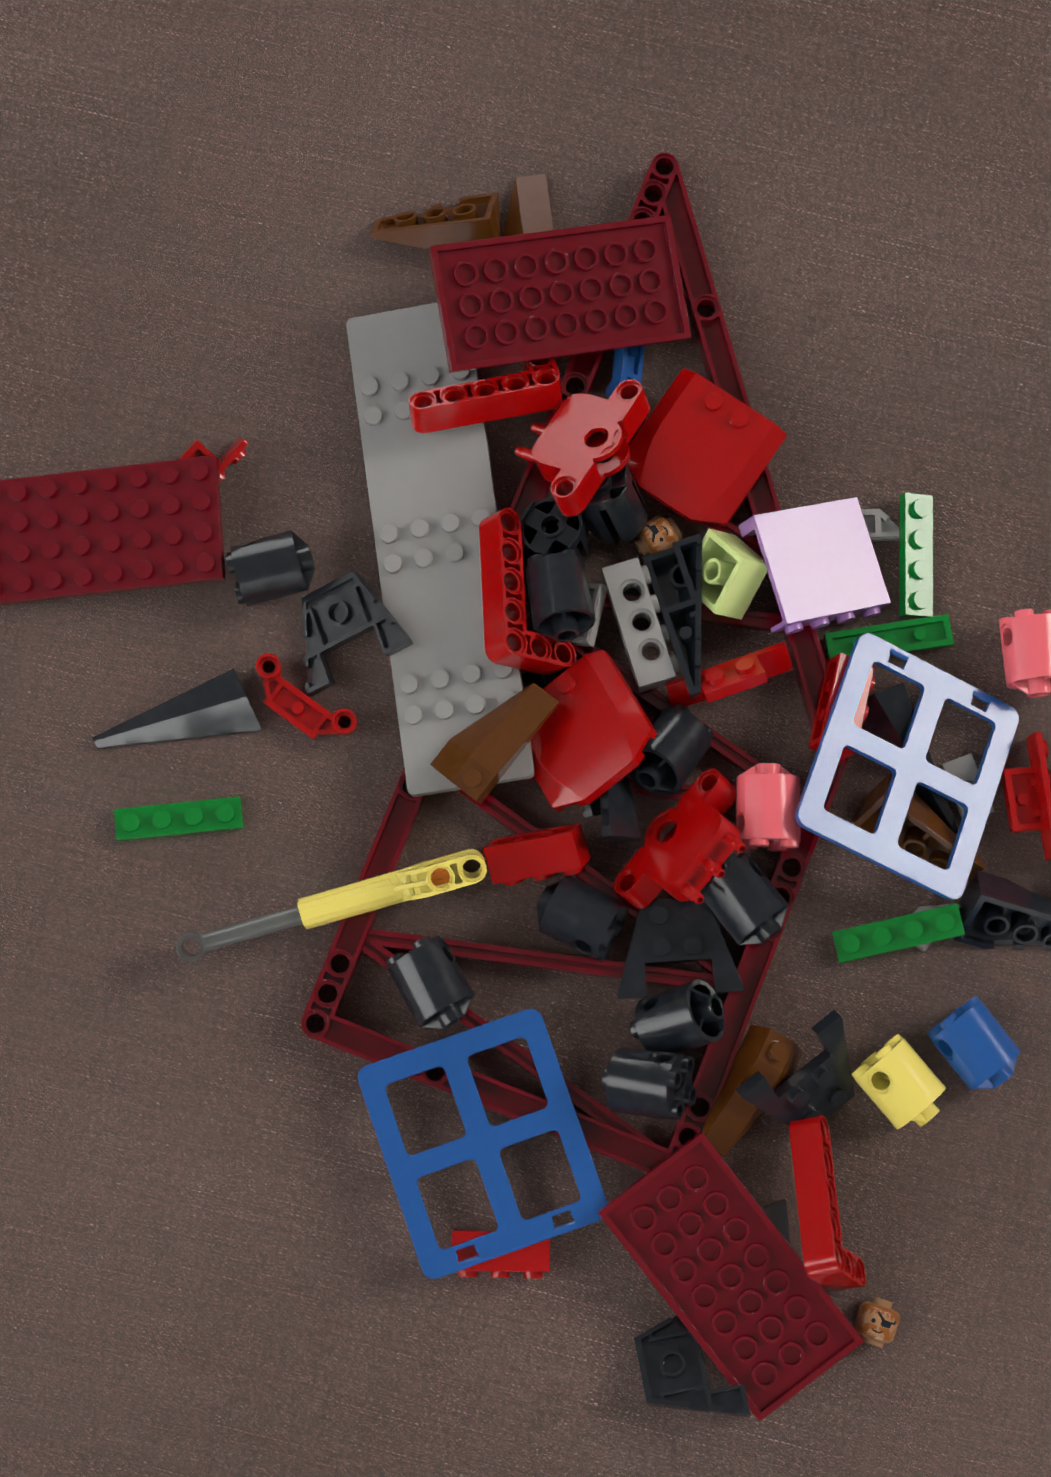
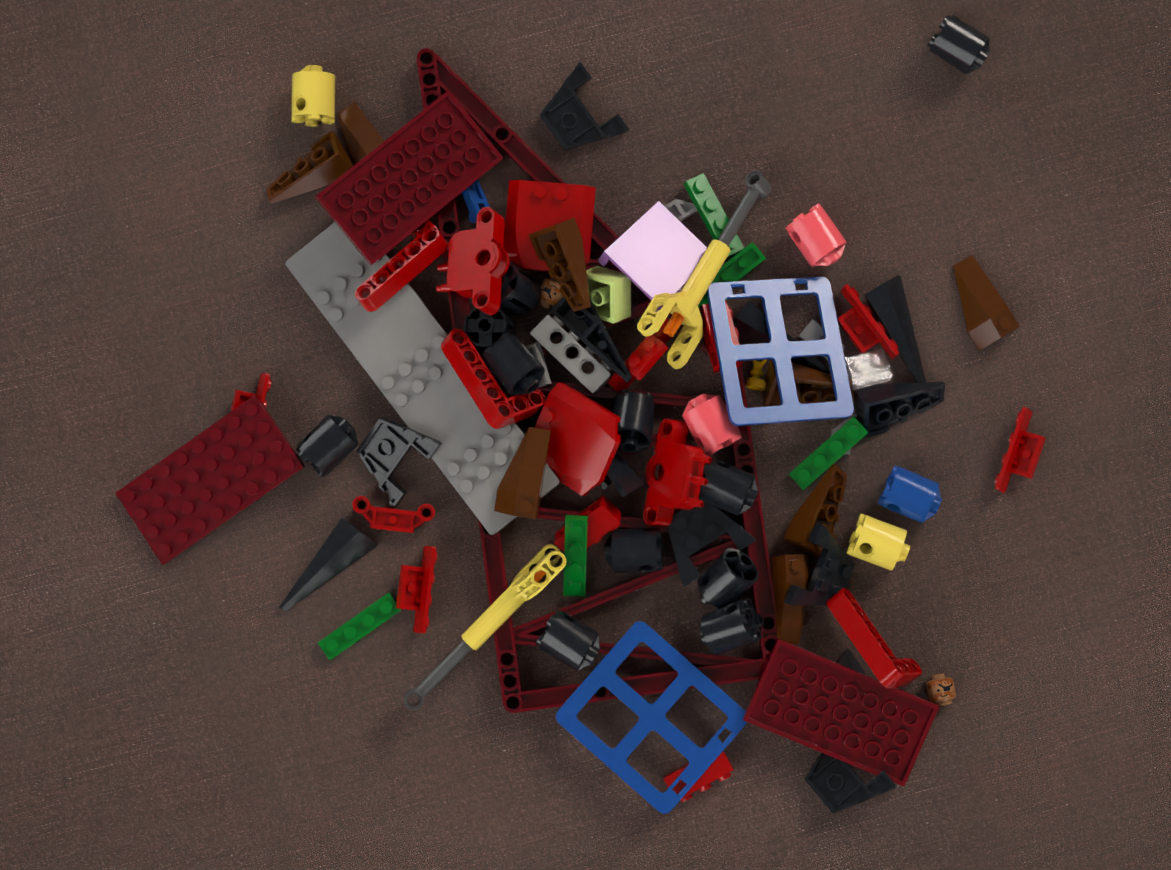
camera: 25 degrees left, 5 degrees up
none -> light yellow cylinder [291,65,335,127]
none -> red bracket [396,546,438,634]
none -> reddish brown wedge [529,218,591,312]
none -> black wing [540,62,629,151]
none -> green plate [563,515,588,597]
none -> light yellow piece [637,170,772,369]
none -> yellow piece [746,359,767,391]
none -> reddish brown wedge [784,464,847,559]
none -> clear plate [845,349,894,390]

